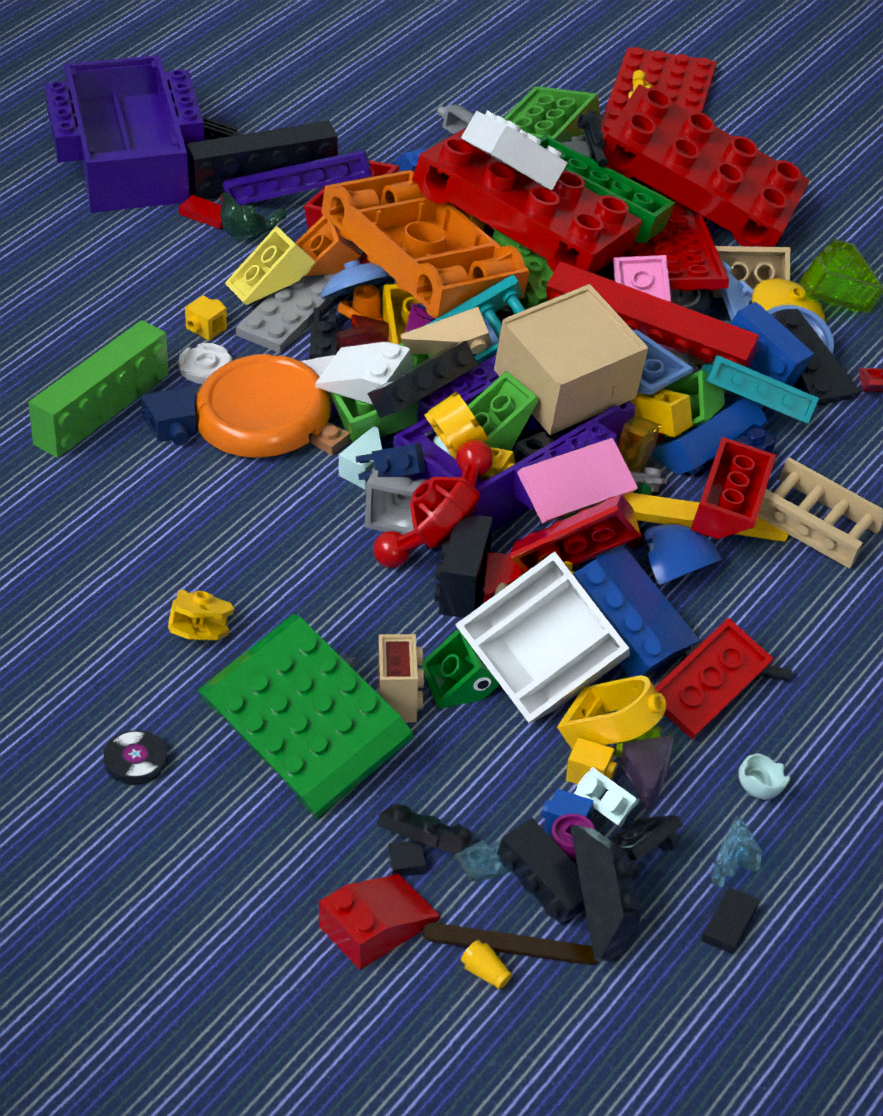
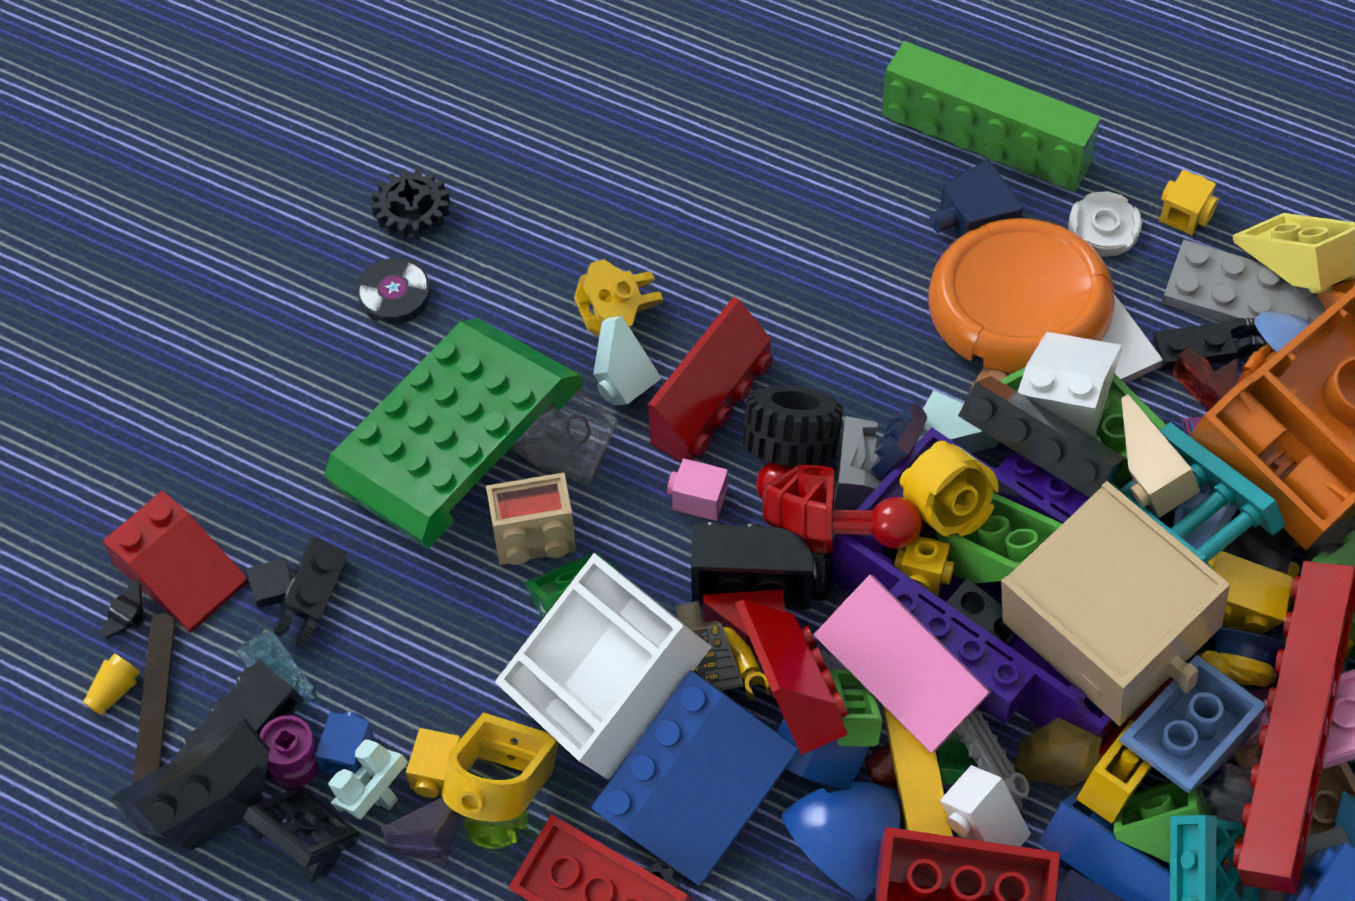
camera: 85 degrees right, 15 degrees up
none -> black piece [98,580,145,639]
none -> black gear [371,168,450,240]
none -> light aqua slope [593,315,662,405]
none -> red slope [648,297,773,462]
none -> bright pink brick [667,458,728,521]
none -> black tyre [742,385,843,467]
none -> white brick [940,765,1031,847]

